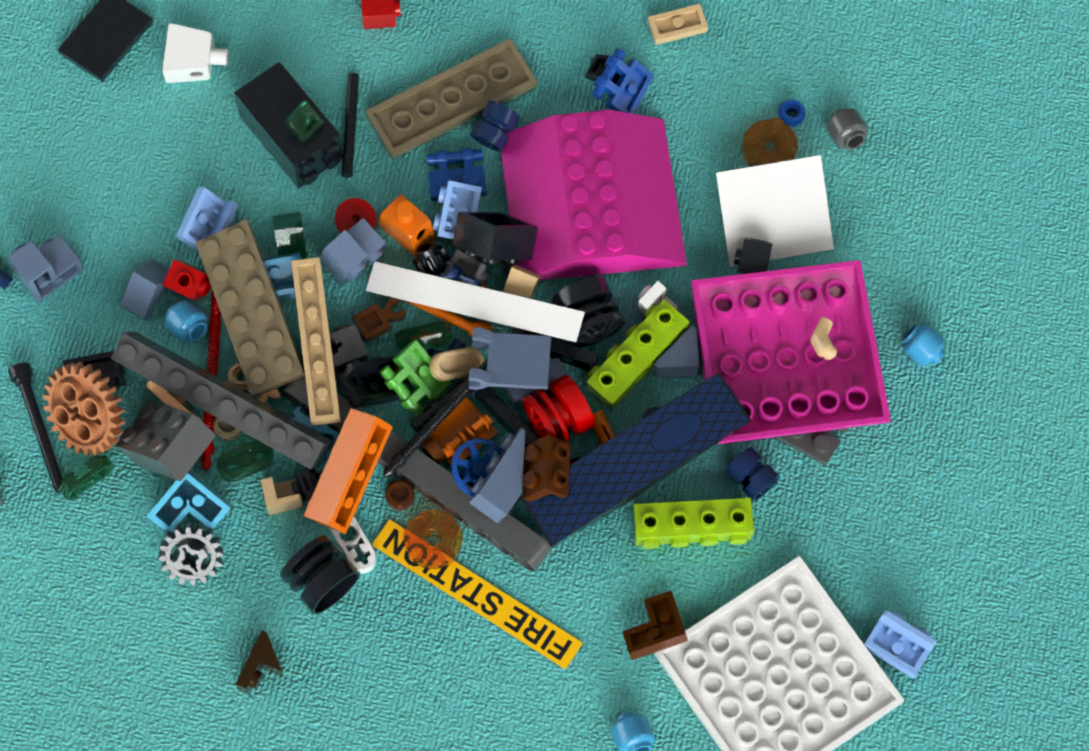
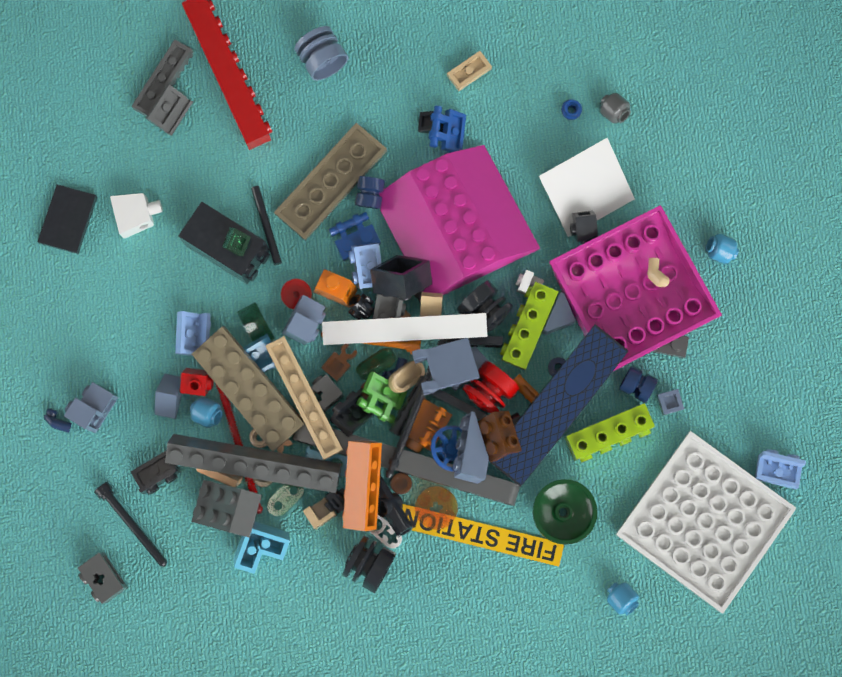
camera: 15 degrees left, 10 degrees up
nougat gear [43,362,125,456] -> none
clear green plate [59,455,114,501] -> none
gear [158,522,223,586] -> none
dark brown slope [236,630,284,695] -> none
dark blue hand [440,261,479,286] -> none
reddish brown plate [622,590,688,660] -> none
clear orange plate [742,118,798,167] -> none
none -> black piece [378,475,414,537]
none -> dark green dish [532,479,597,545]
none -> sand blue plate [657,389,684,416]

